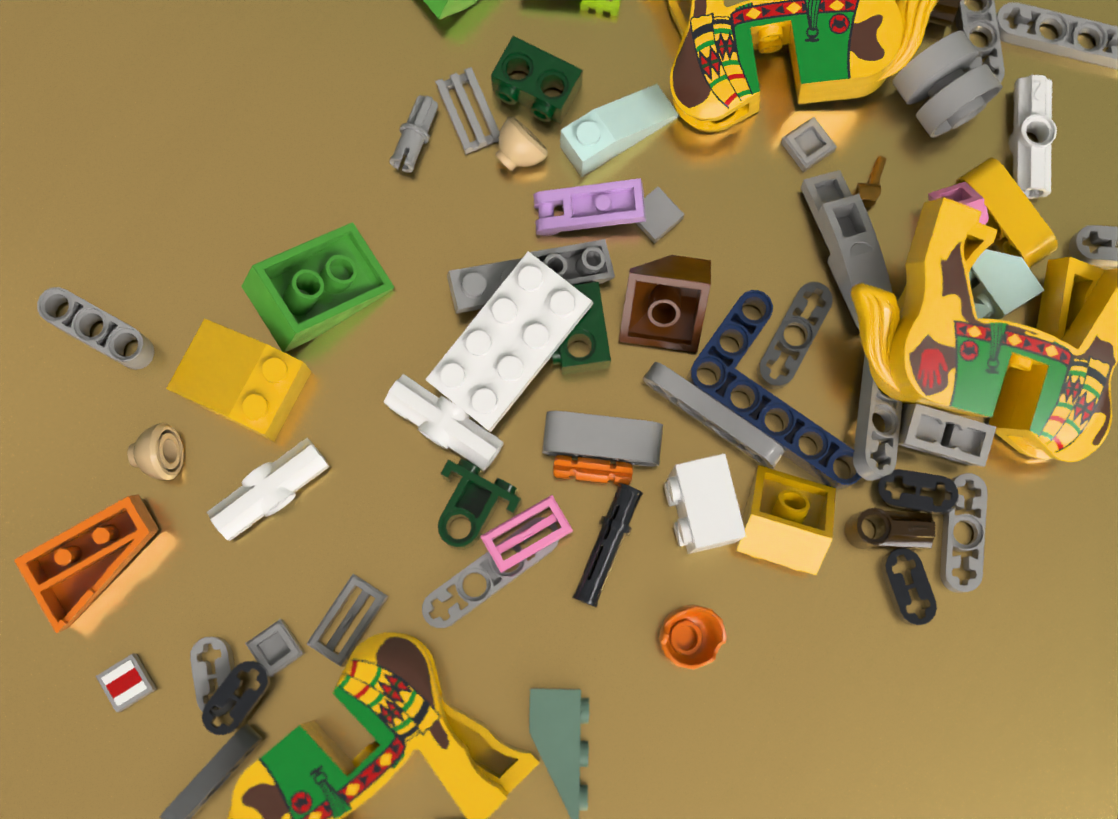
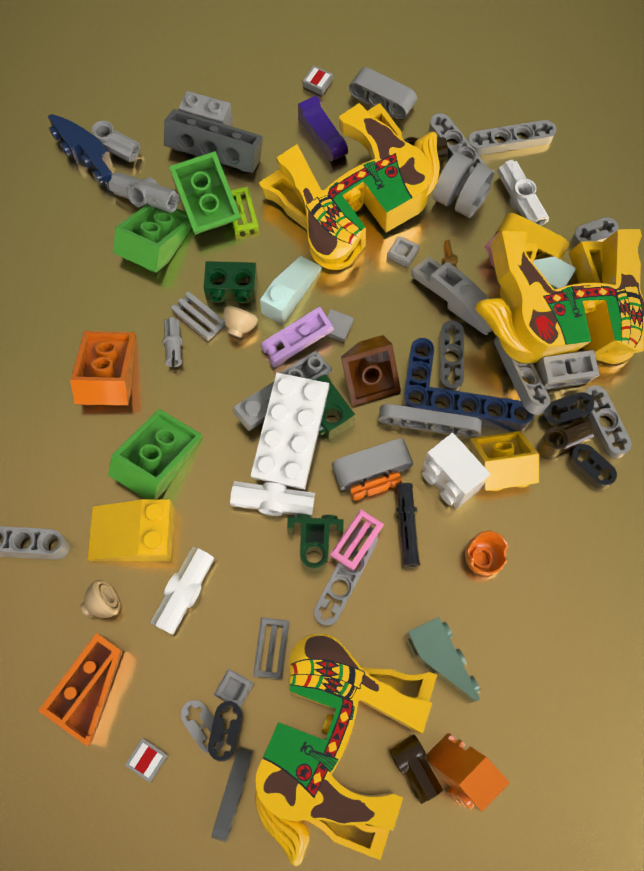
camera: 25 degrees left, 10 degrees down
none -> orange slope [70,331,136,406]

